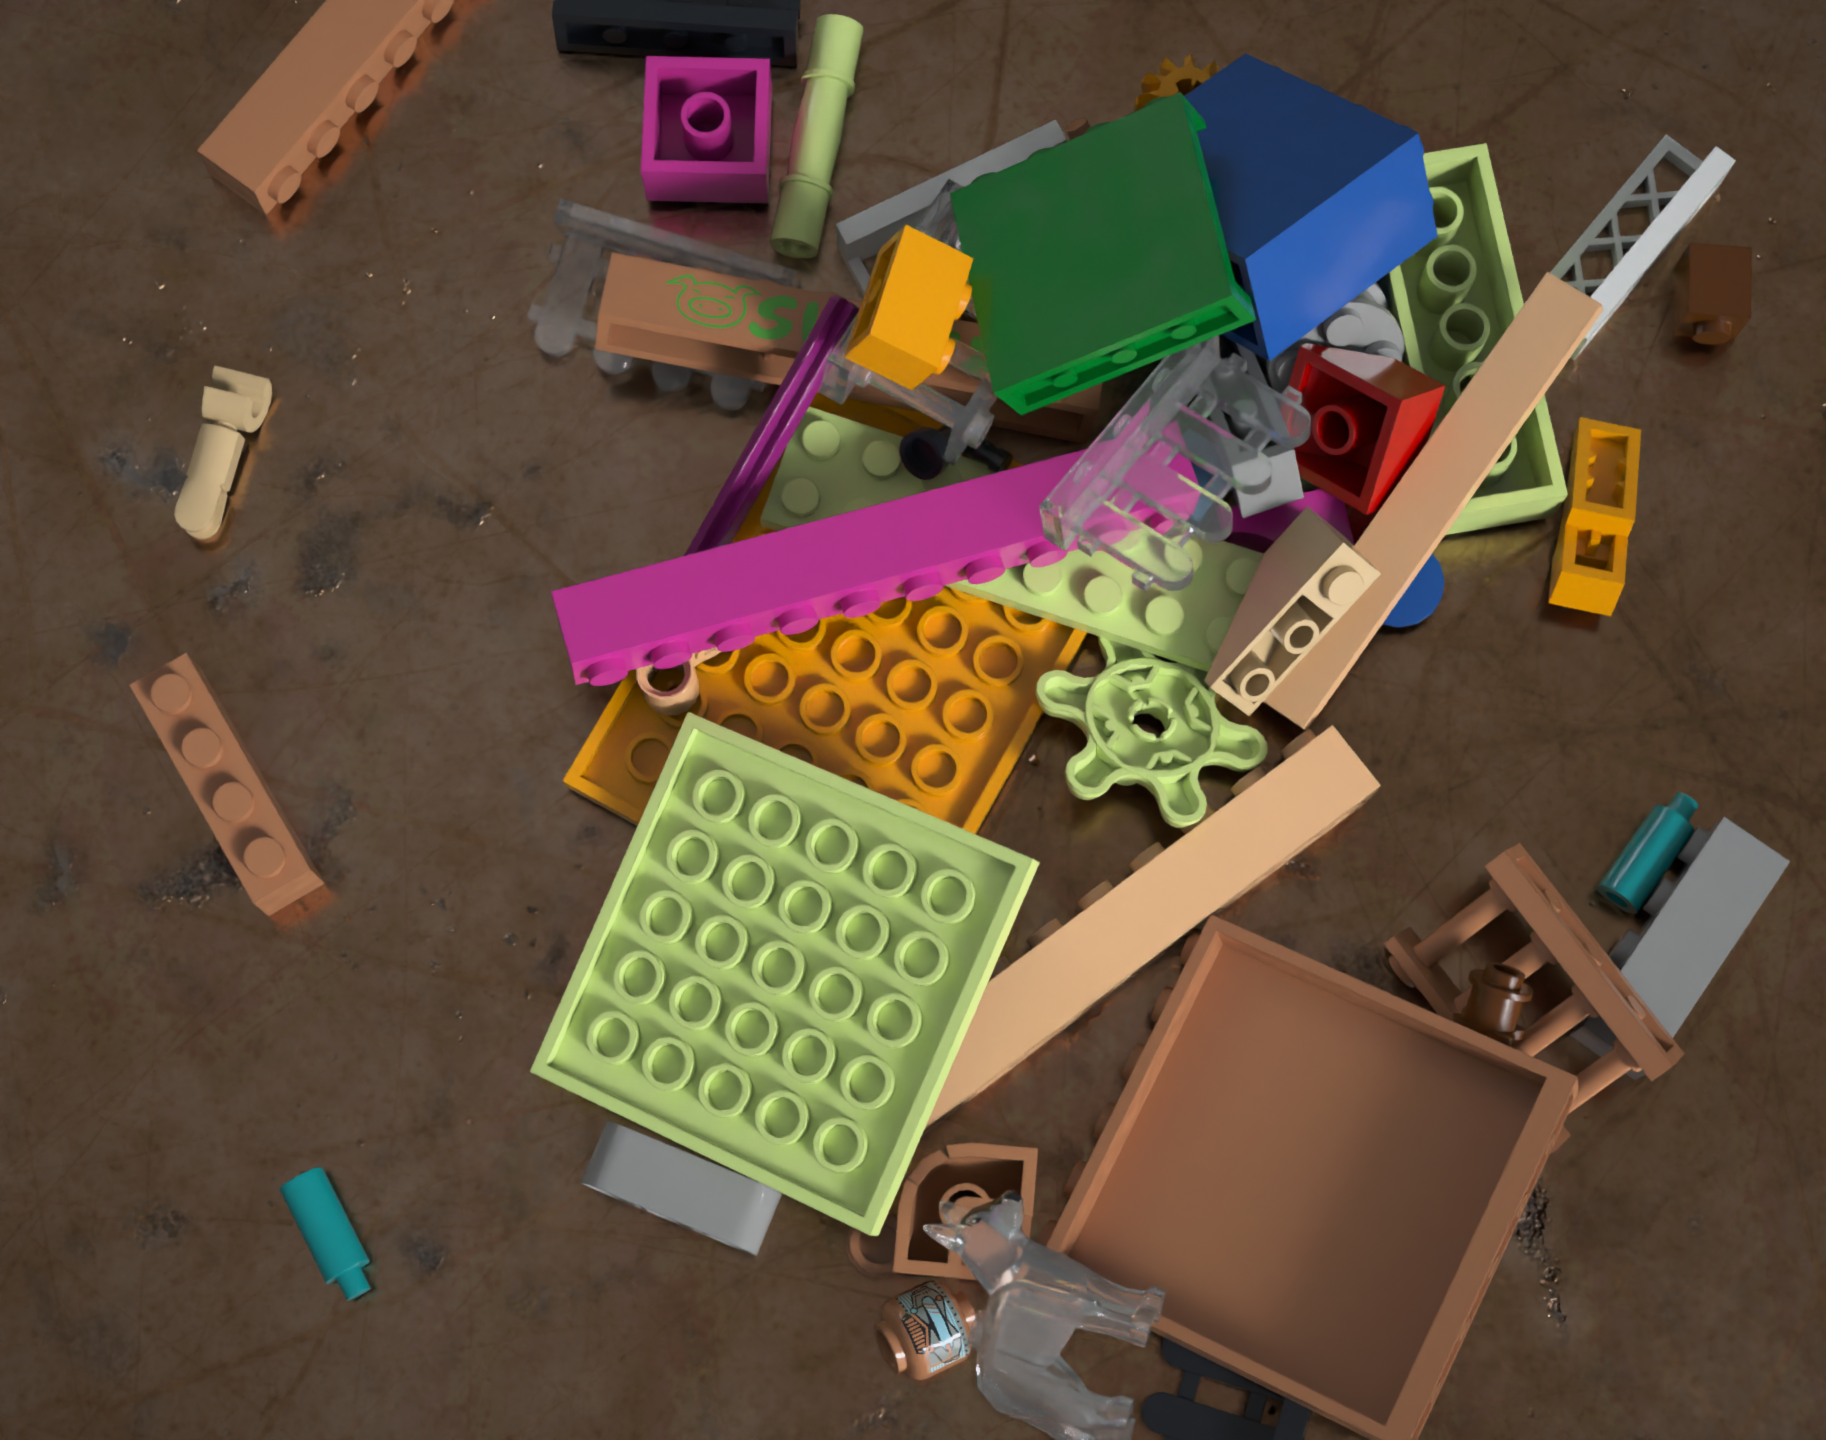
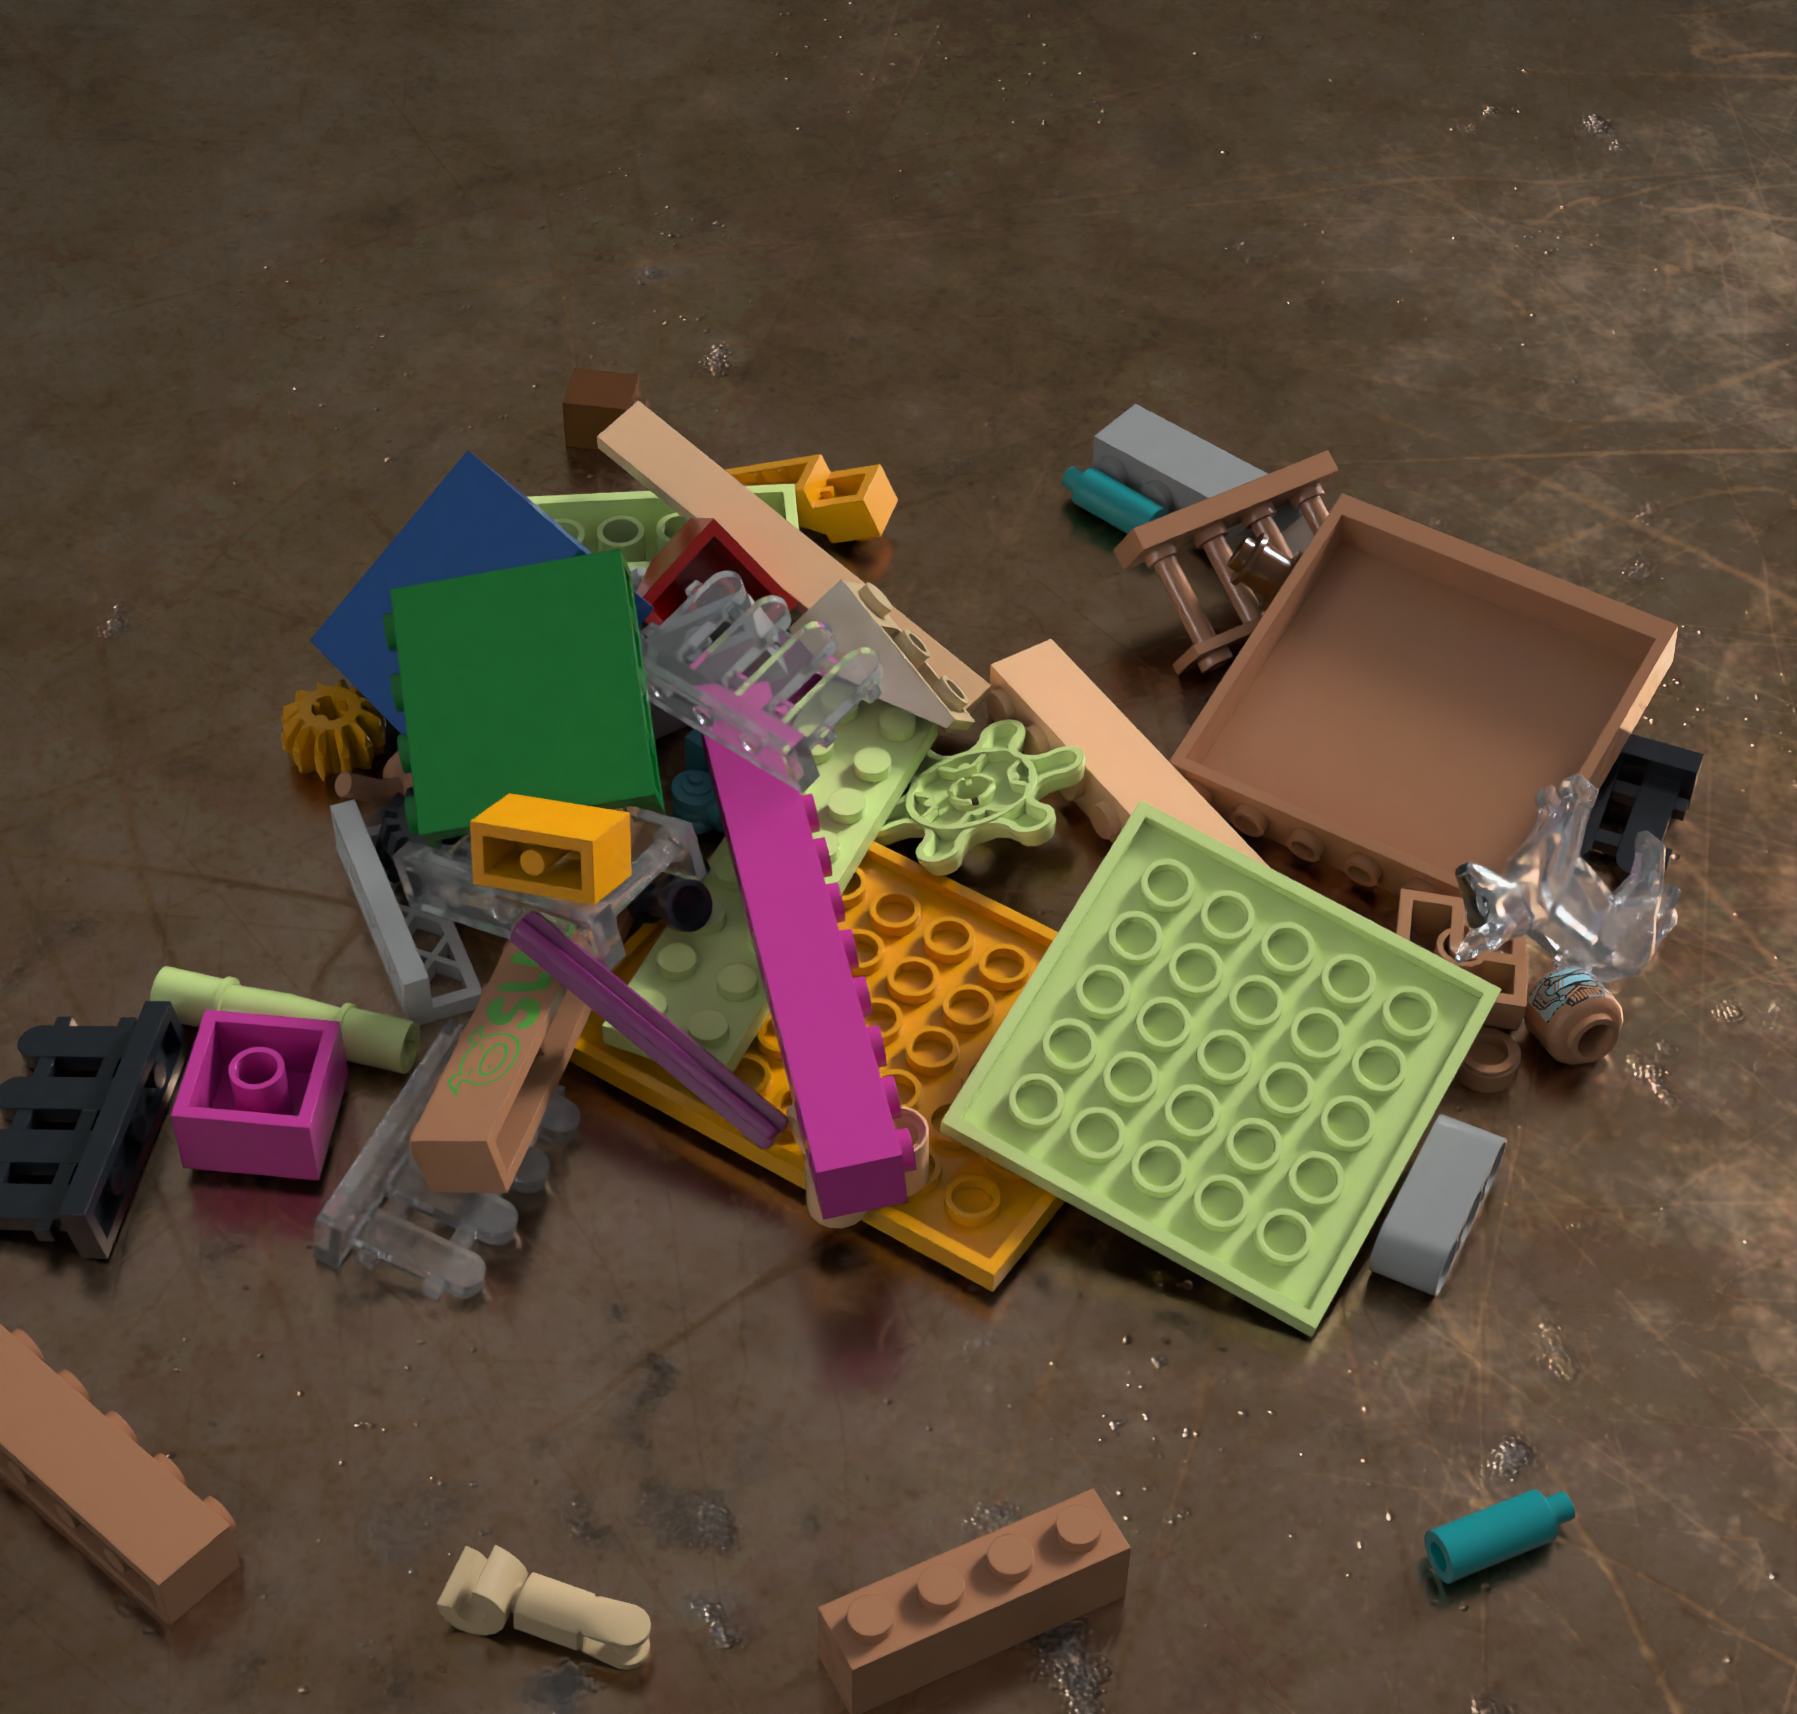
camera: 85 degrees left, 30 degrees down
white fence [1524,134,1736,360] -> none

